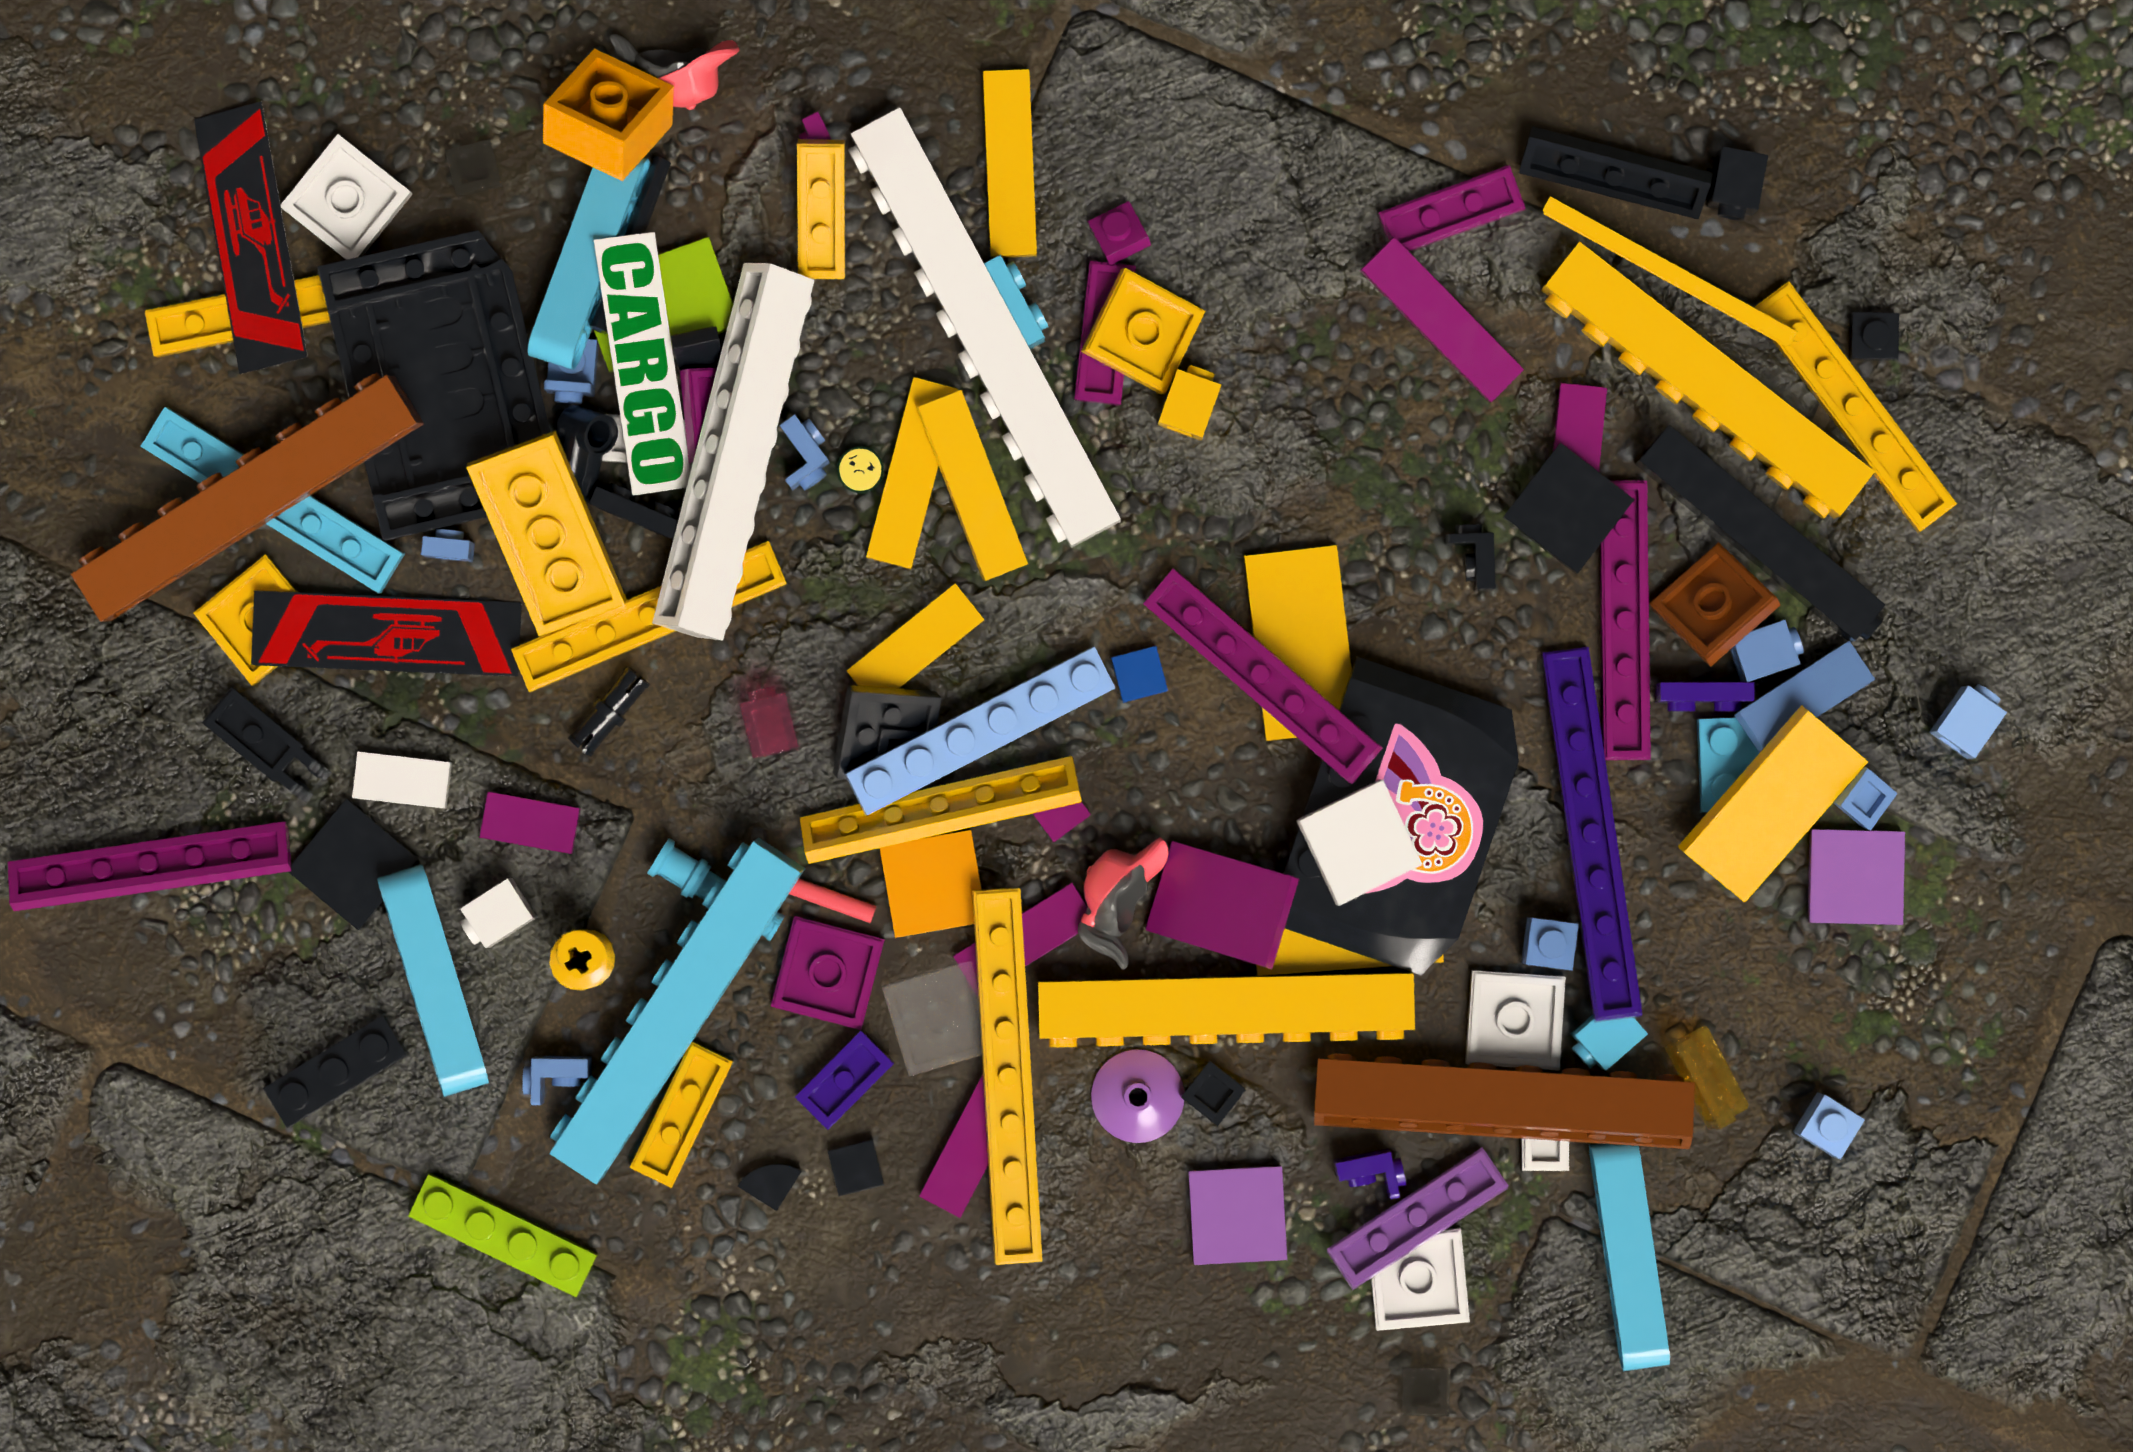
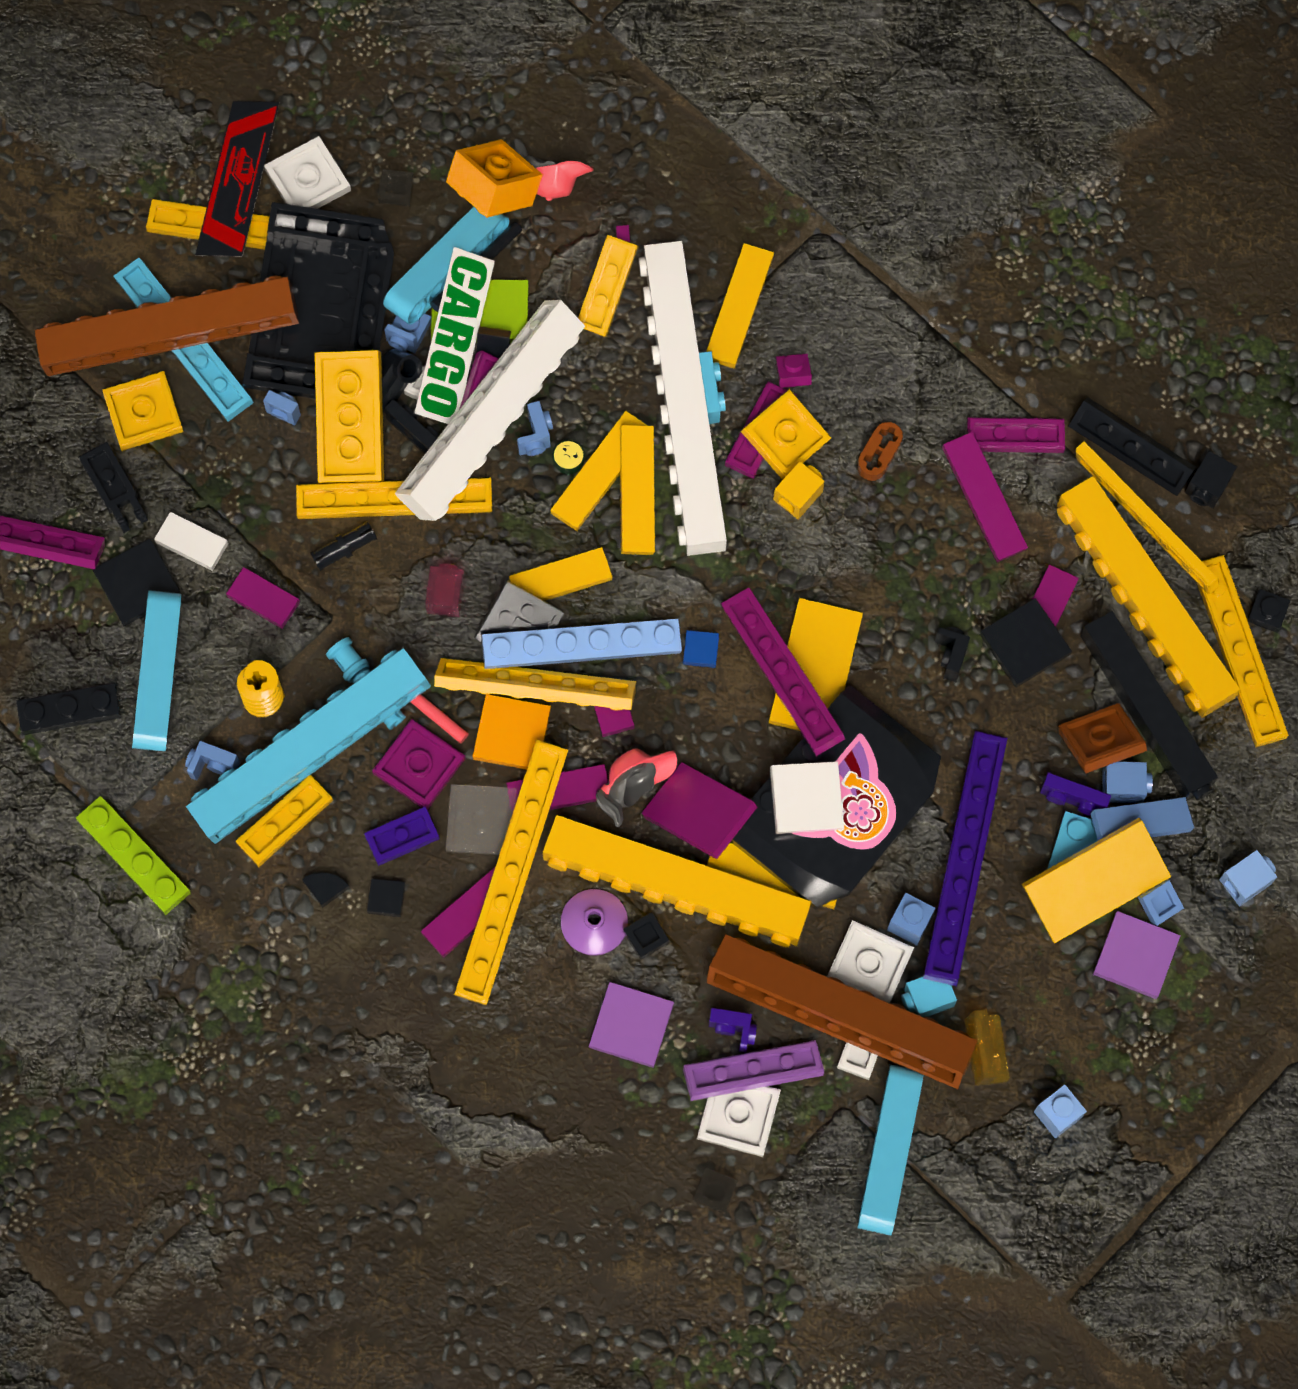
camera: 20 degrees right, 15 degrees down
black sticker [251,591,522,677] -> none
white brick [460,878,537,948] -> none
magenta tile [1600,480,1651,761] -> none
none -> dark orange beam [857,422,903,481]

